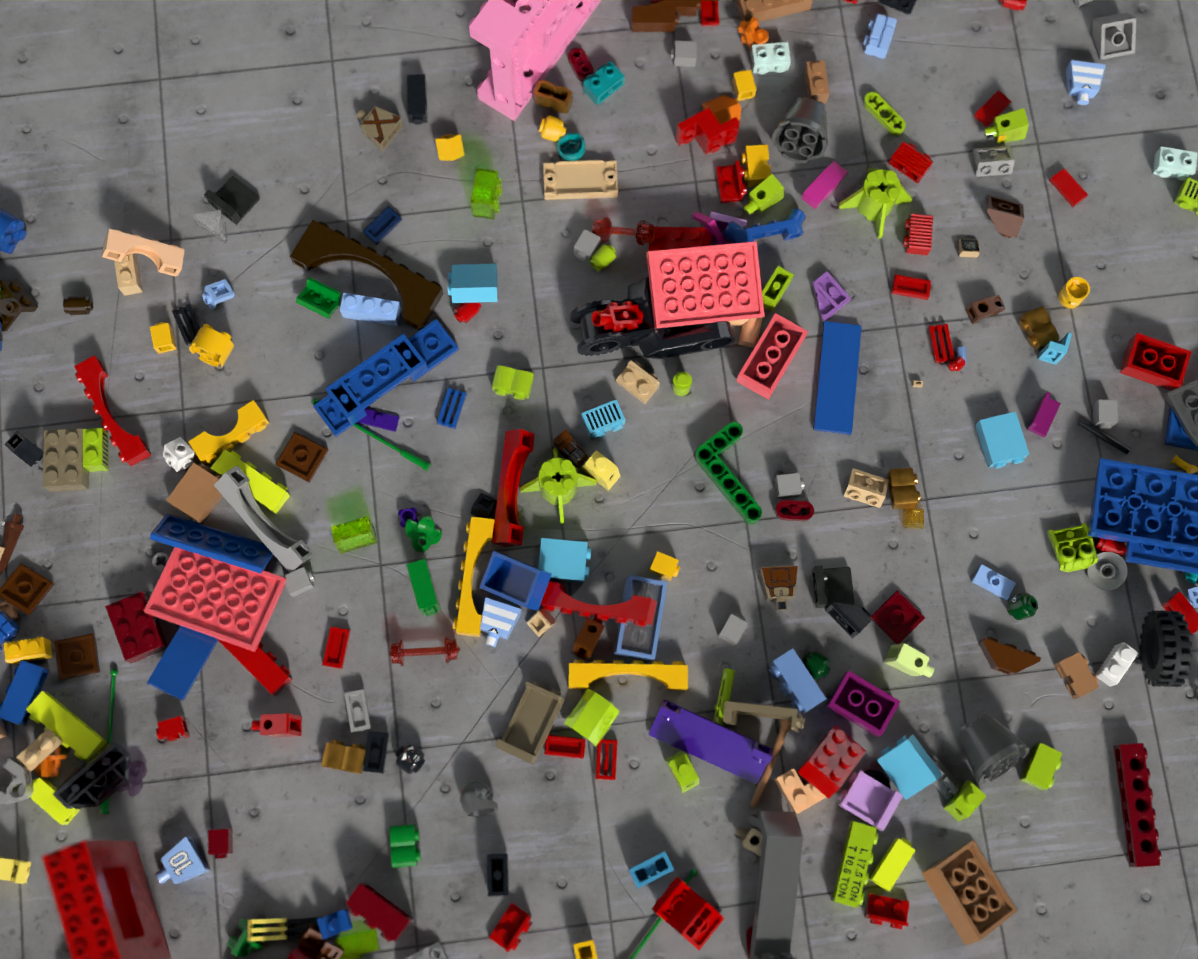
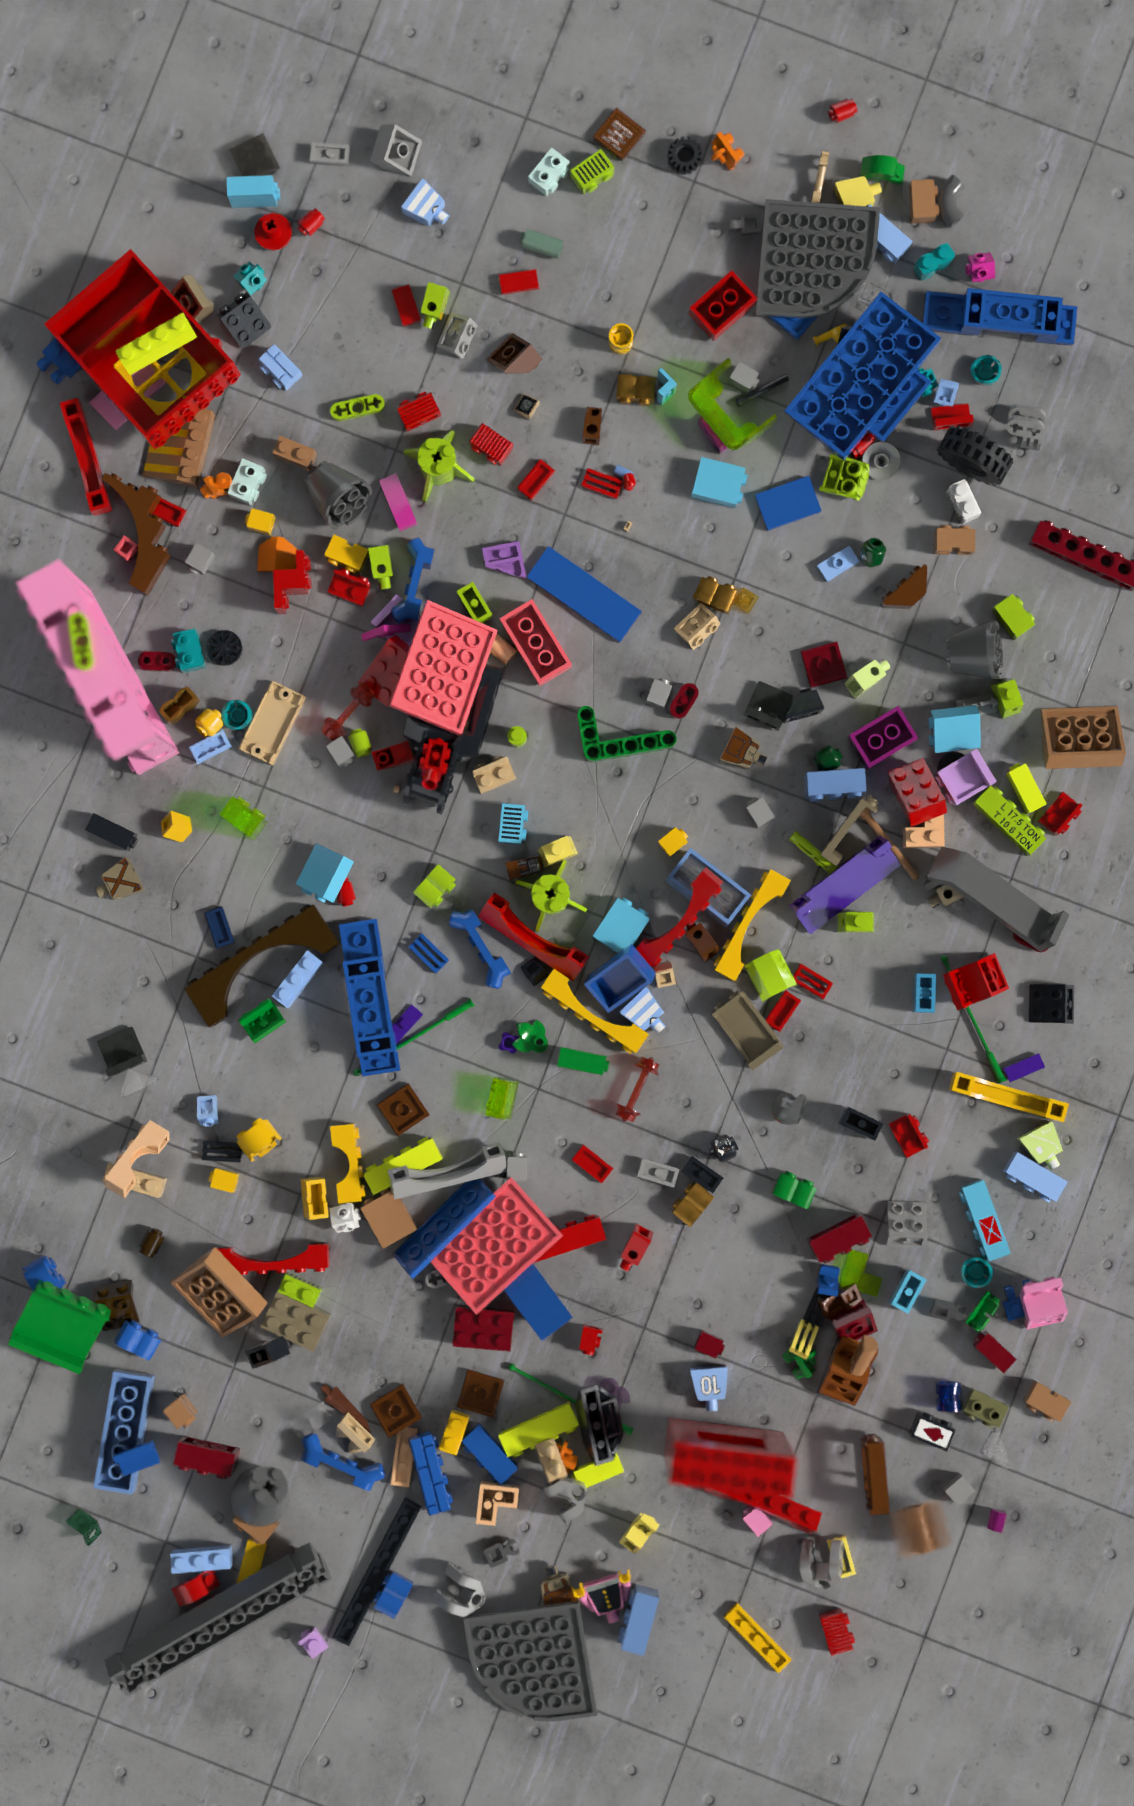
camera: 55 degrees left, 10 degrees up
none -> medium nougat slope [171,1248,268,1337]
none -> light blue plate [189,729,232,764]
none -> black wheel [206,630,243,666]
none -> yellow brick [300,1177,329,1220]
none -> red slope [371,741,414,771]
none -> blue plate [449,908,511,989]
none -> sand green brick [520,229,564,259]
none -> clear neon green windscreen [688,357,778,451]
none -> blue tile [755,476,822,531]

